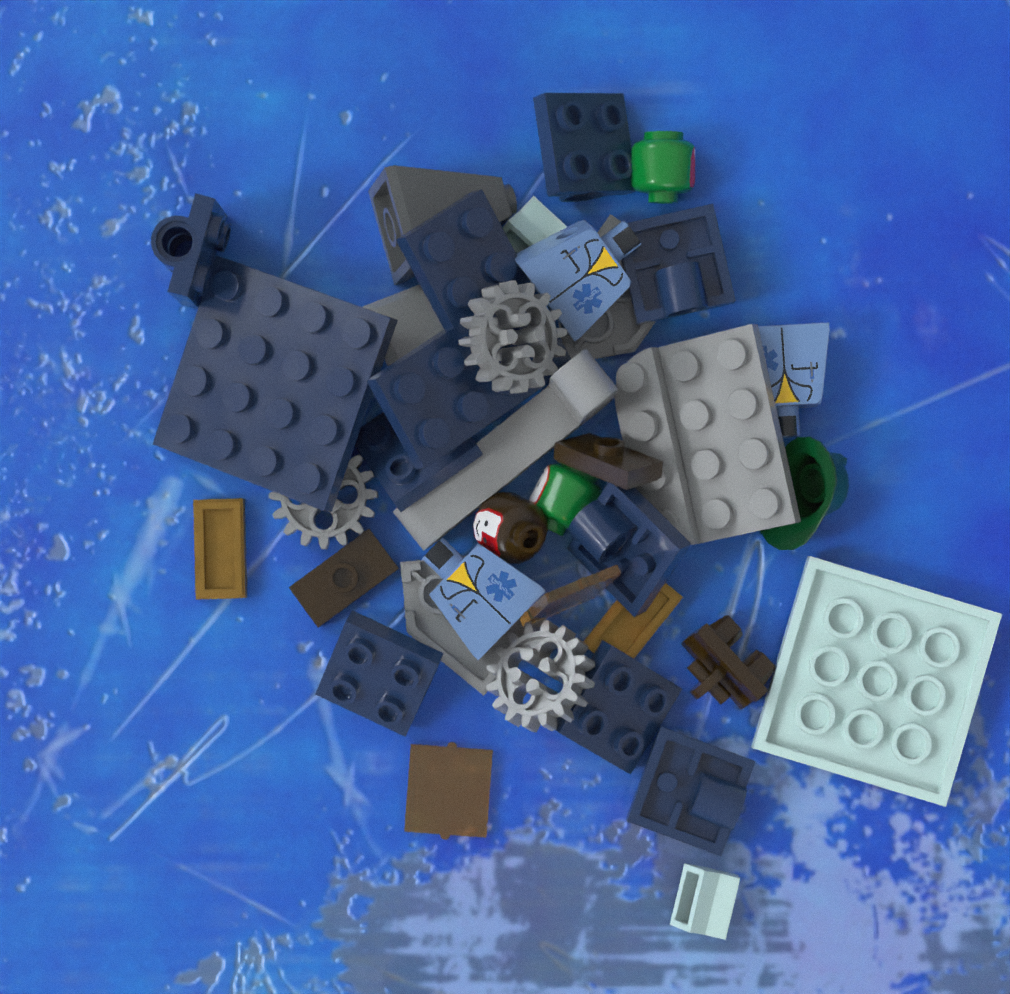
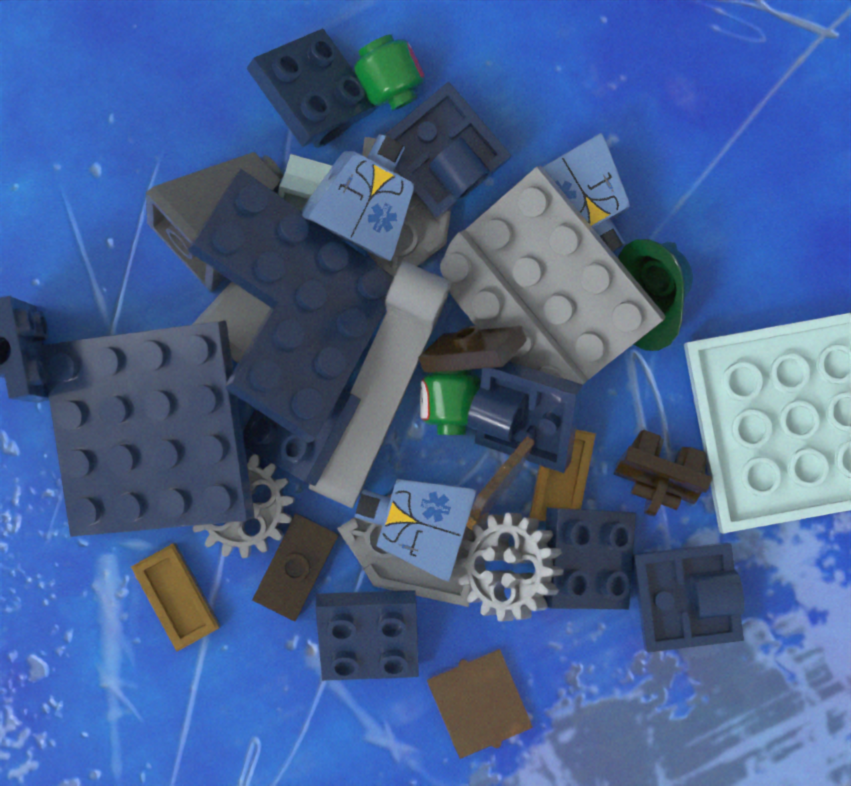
camera: 30 degrees left, 0 degrees up
light grey gear [459,280,567,394] -> none
dark brown head [473,492,548,564] -> none
light aqua piece [670,863,740,940] -> none

